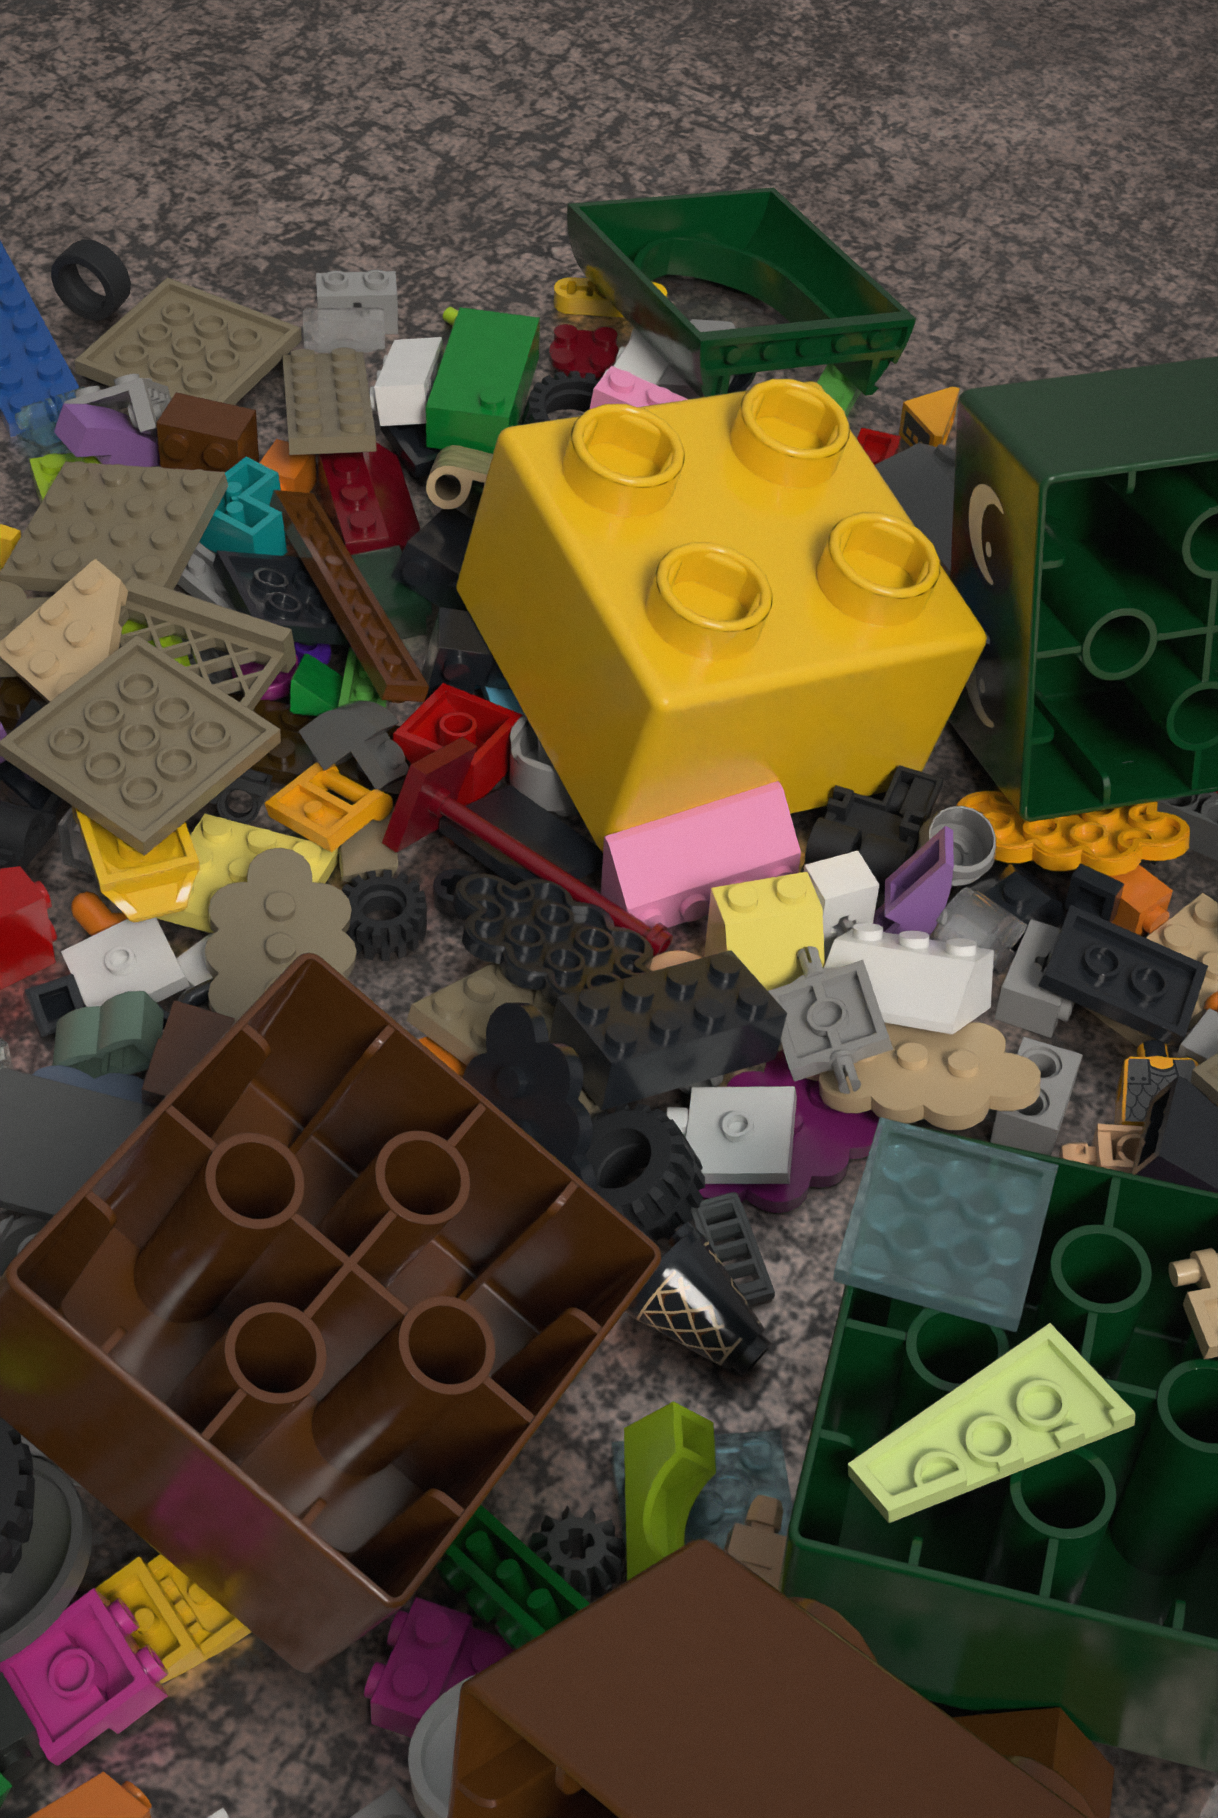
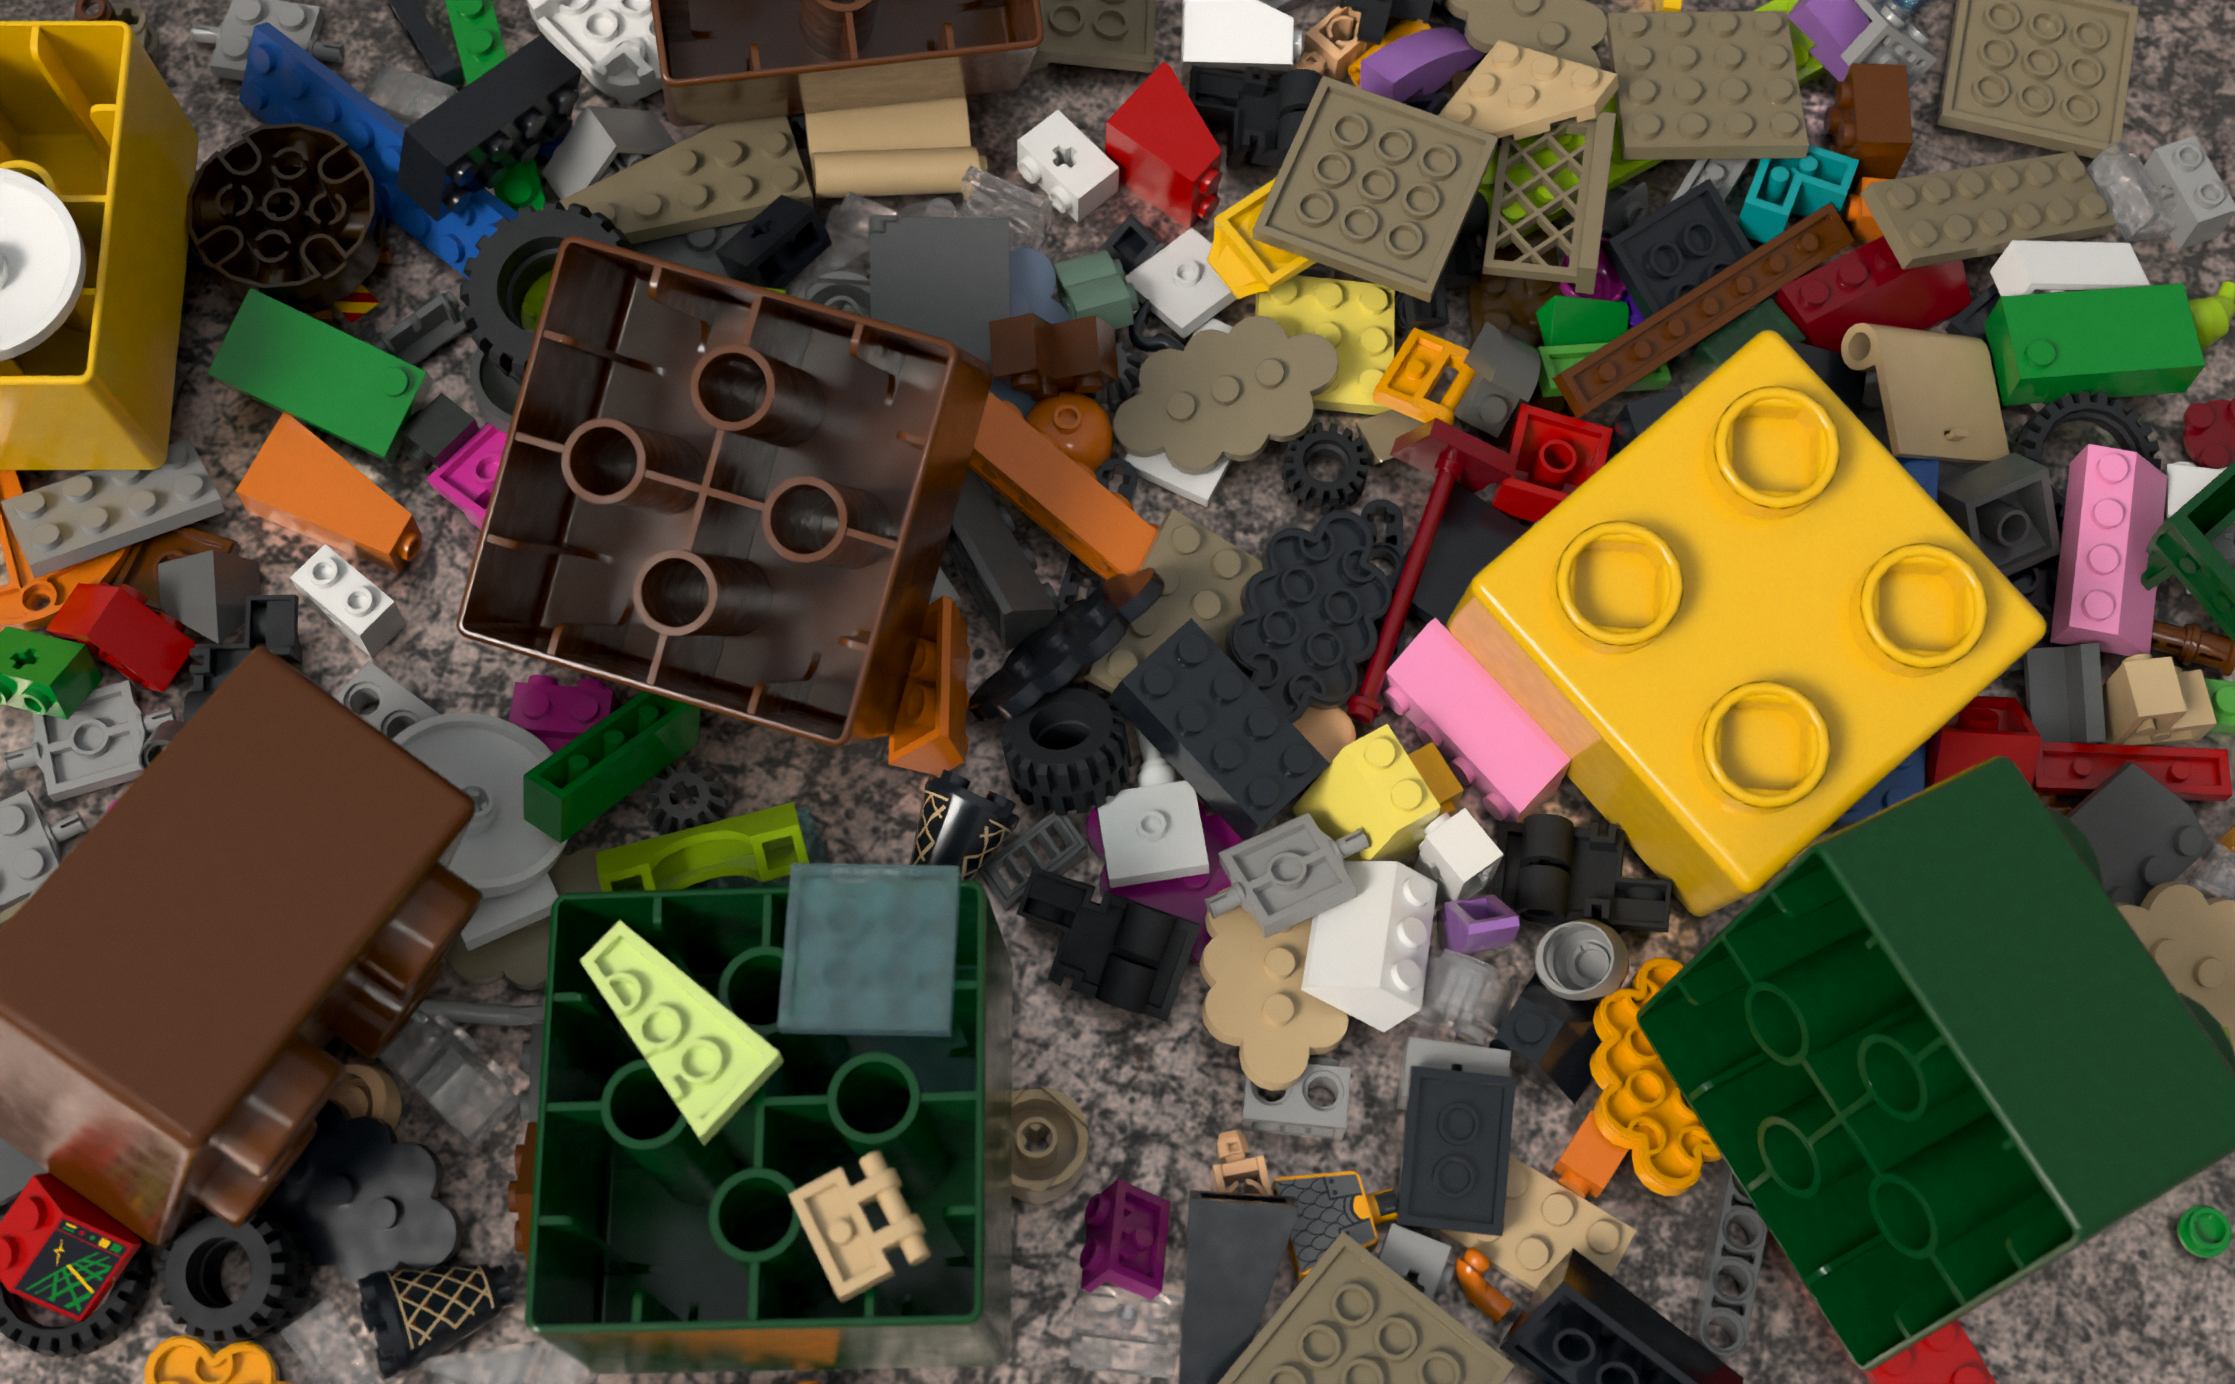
camera: 75 degrees right, 20 degrees up
black plate [1064,863,1124,923] -> none
none -> black plate [1016,866,1201,1022]

